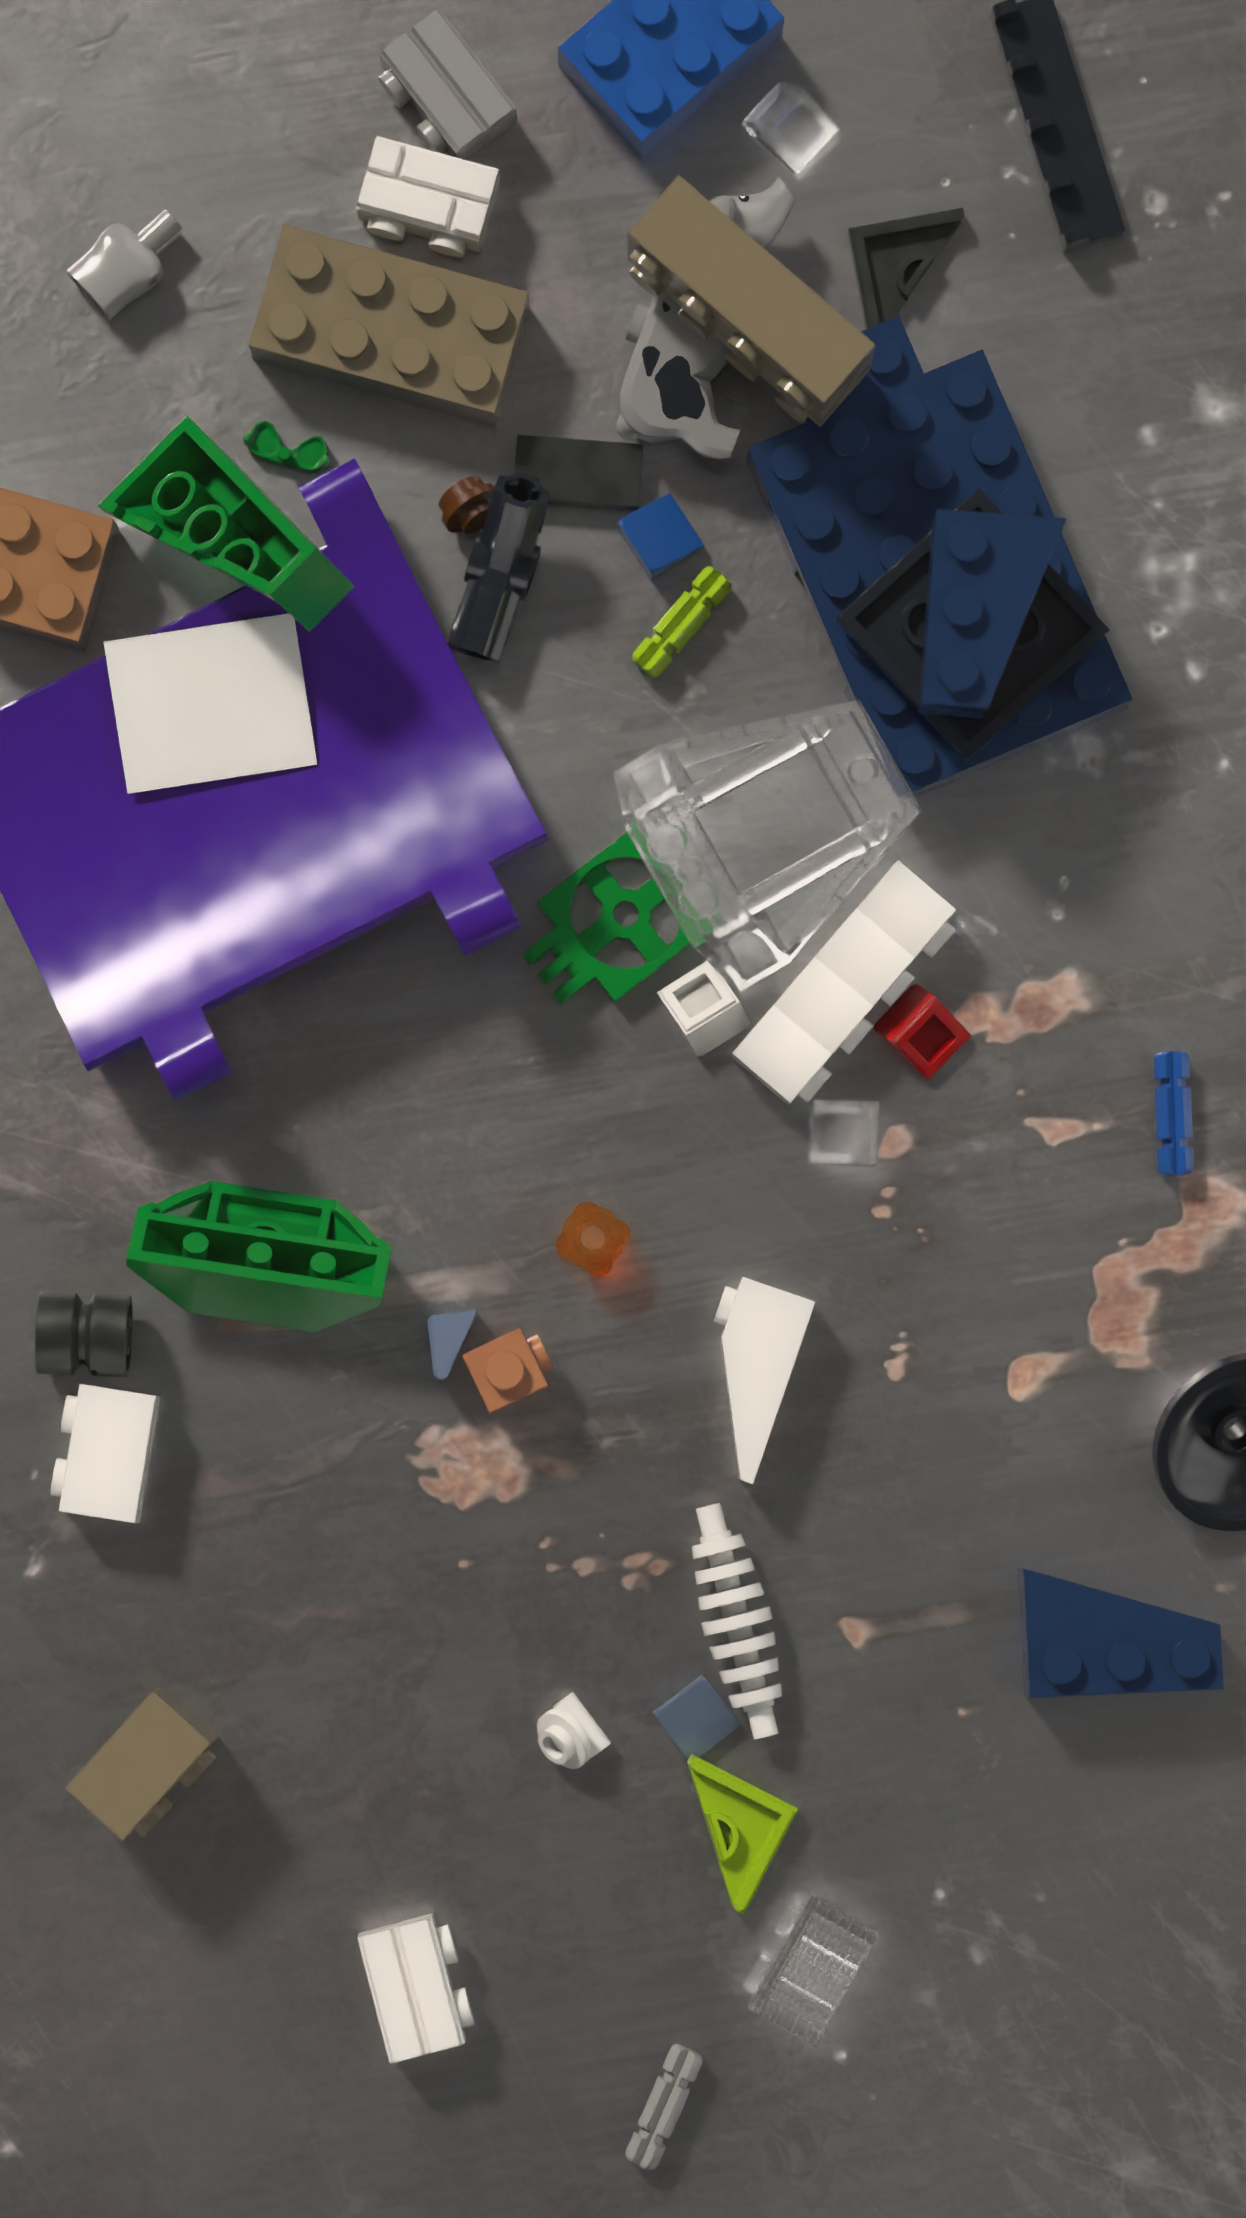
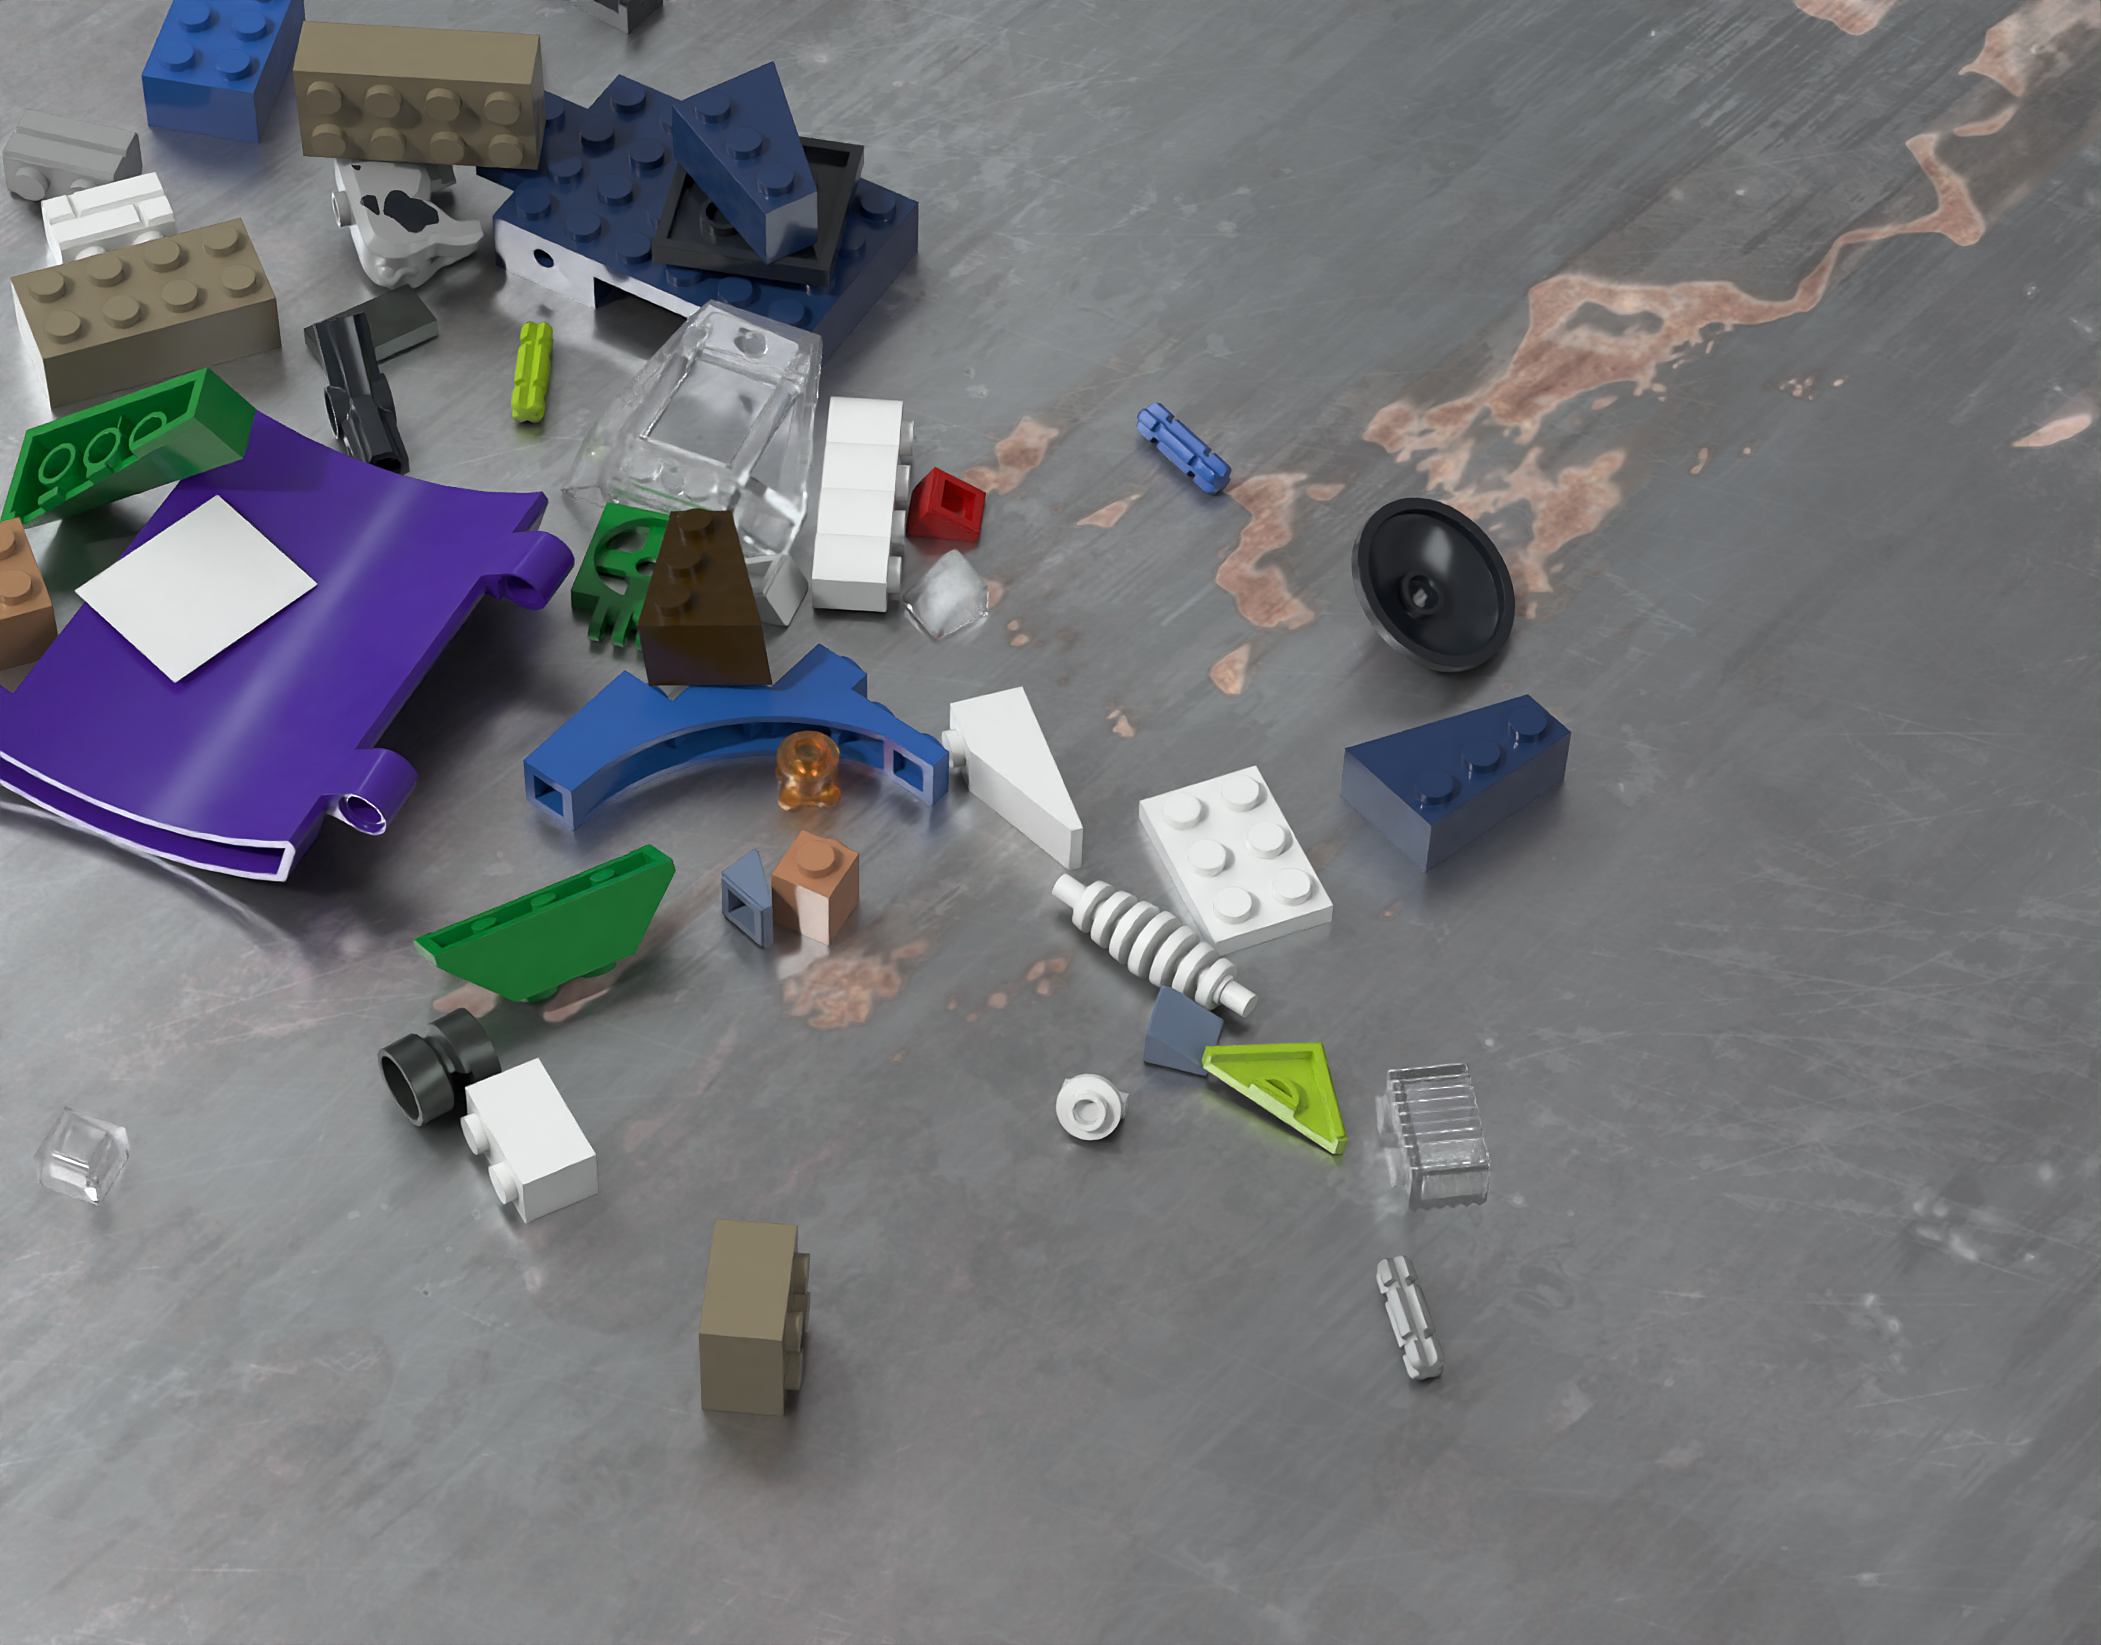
camera: 35 degrees left, 35 degrees down
white brick [357,1913,475,2063] -> none
reddish brown plate [439,476,494,534] -> none
blue slope [617,493,704,580] -> none
none -> blue arch [523,643,949,832]
none -> dark brown wedge [637,508,773,686]
none -> white plate [1139,765,1333,956]

